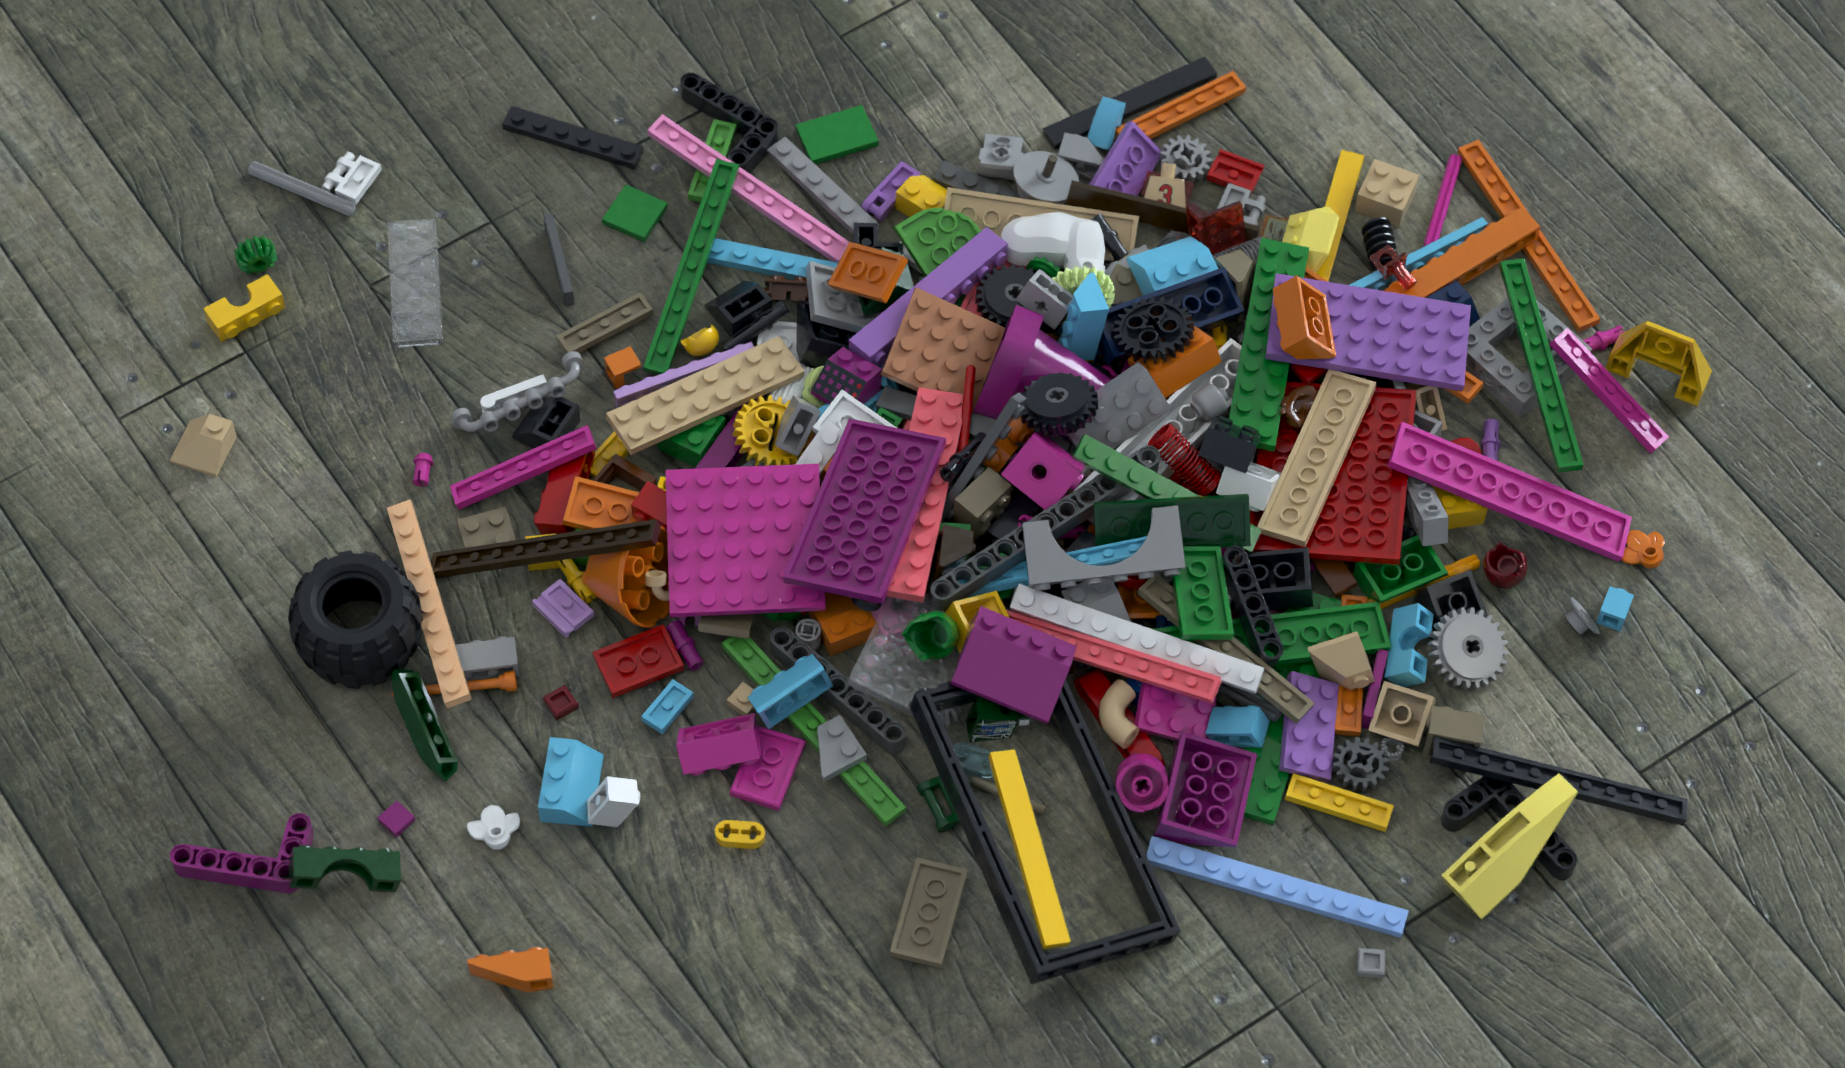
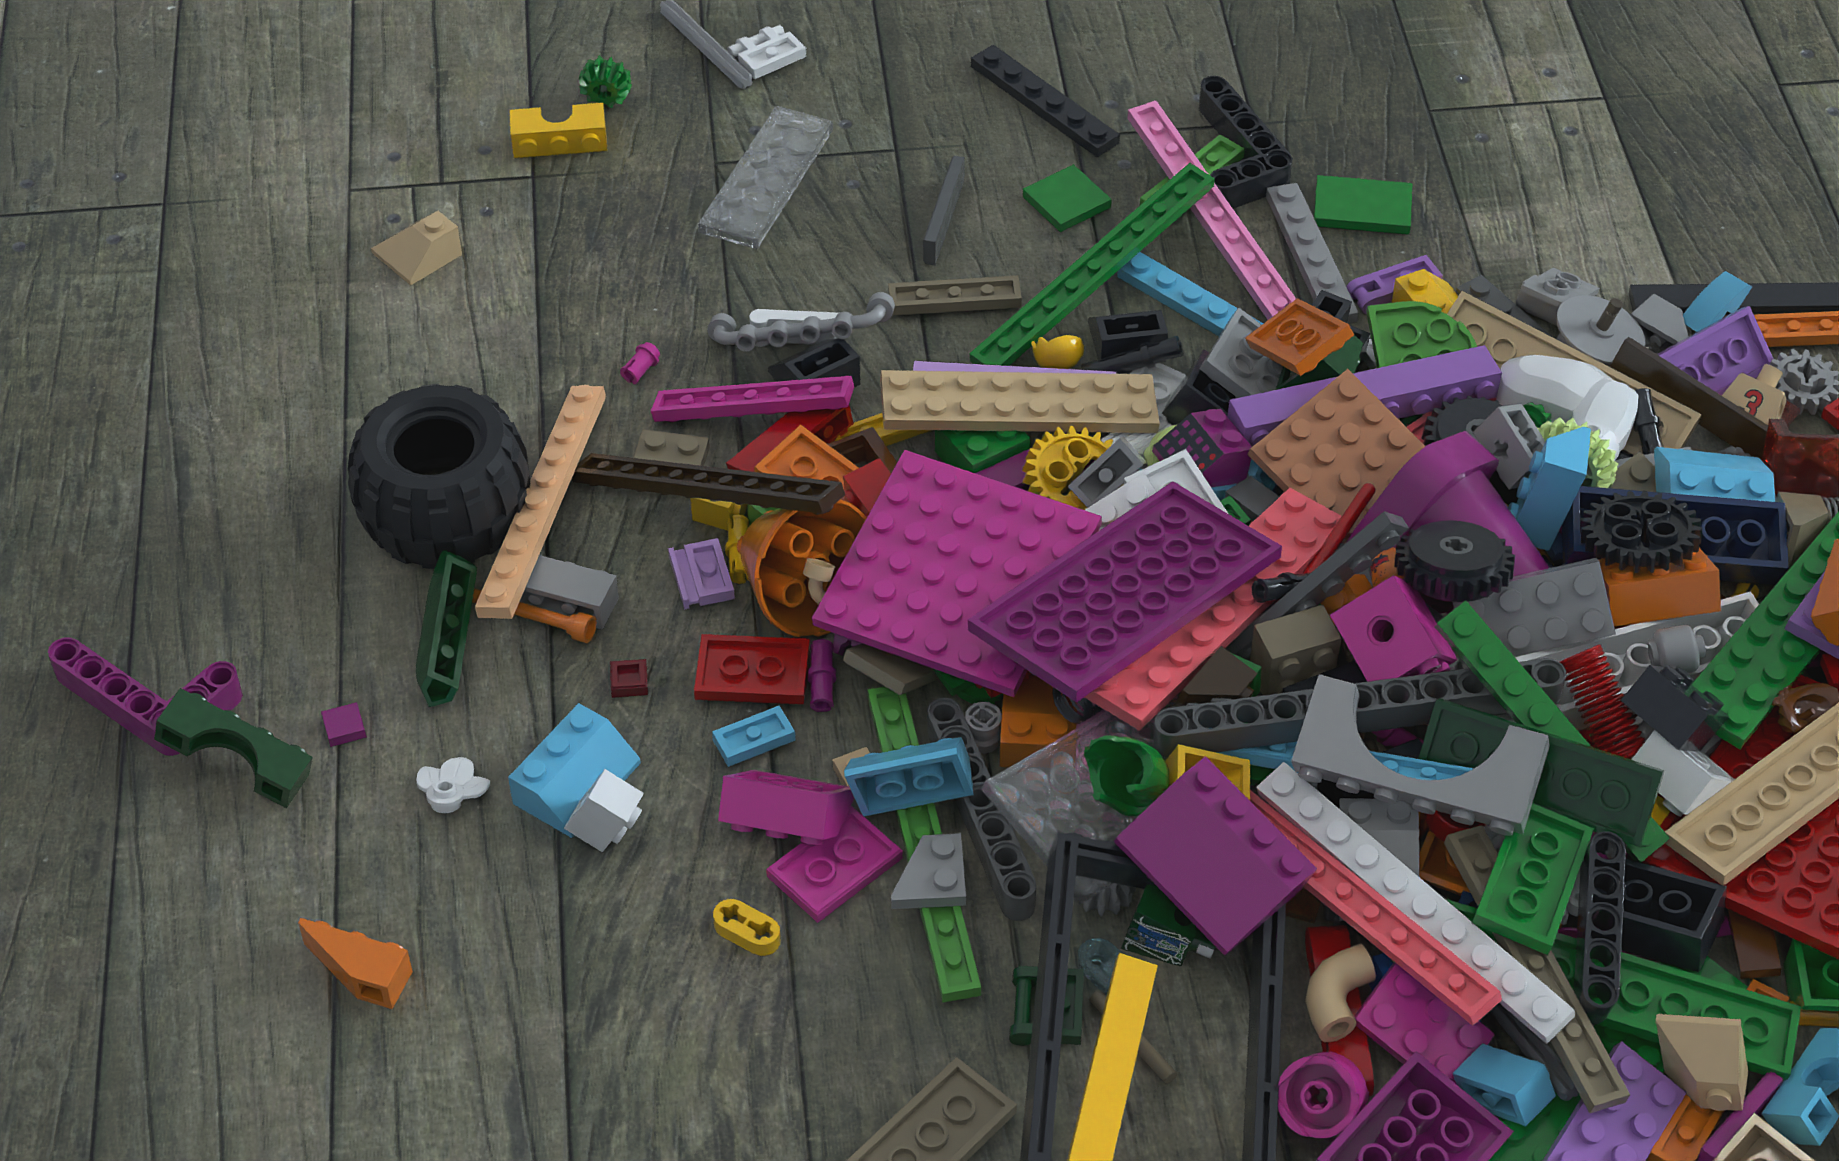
camera: 30 degrees right, 10 degrees down
orange panel [604,346,641,389] -> none
reddish brown hinge [764,275,809,302] -> none

